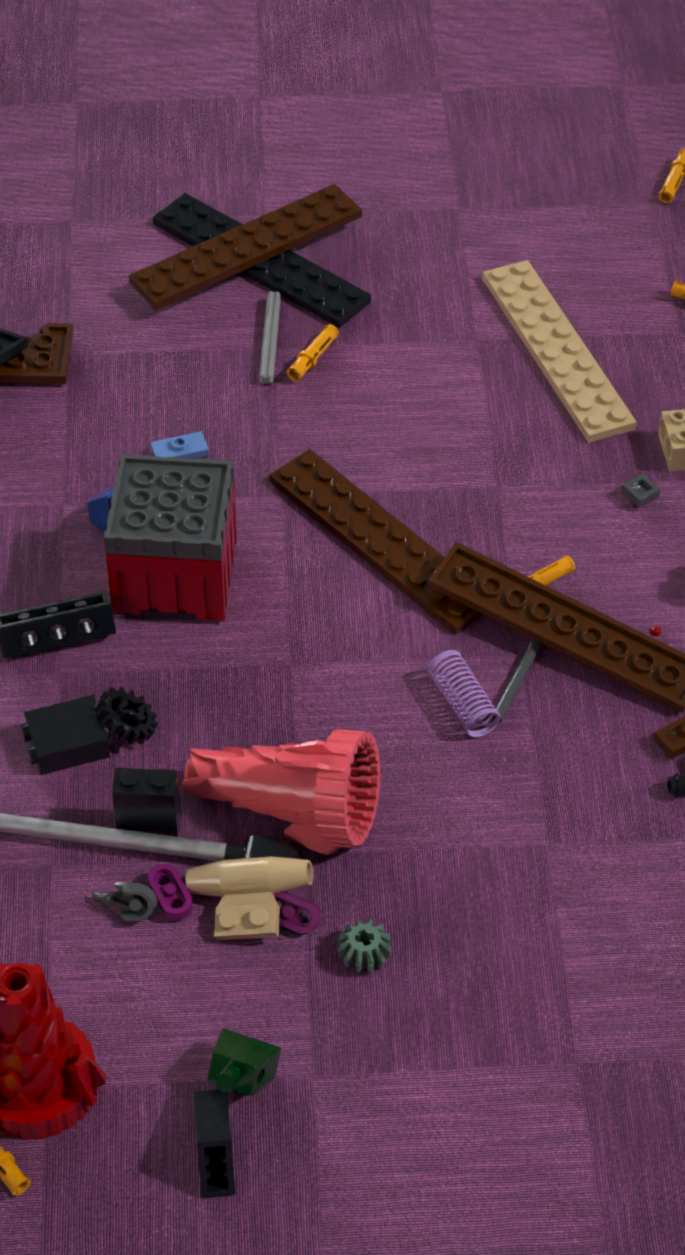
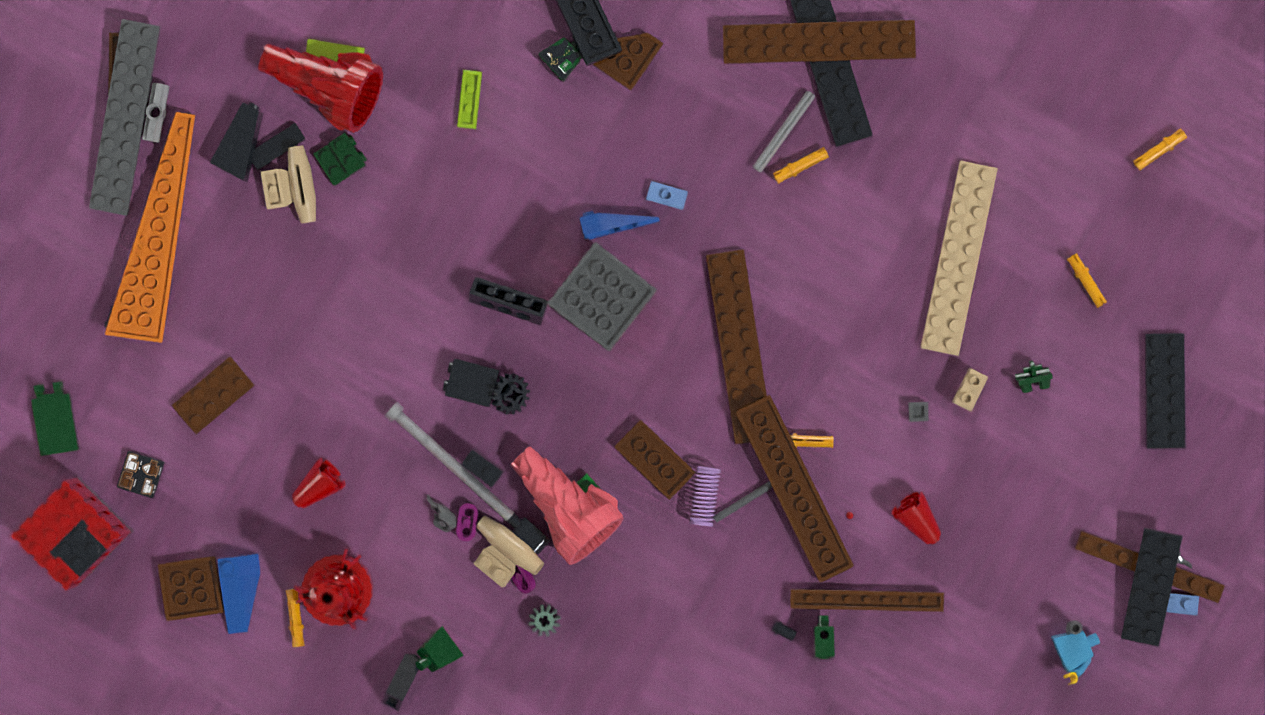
camera: 30 degrees right, 40 degrees up
none -> reddish brown plate [614,419,696,500]

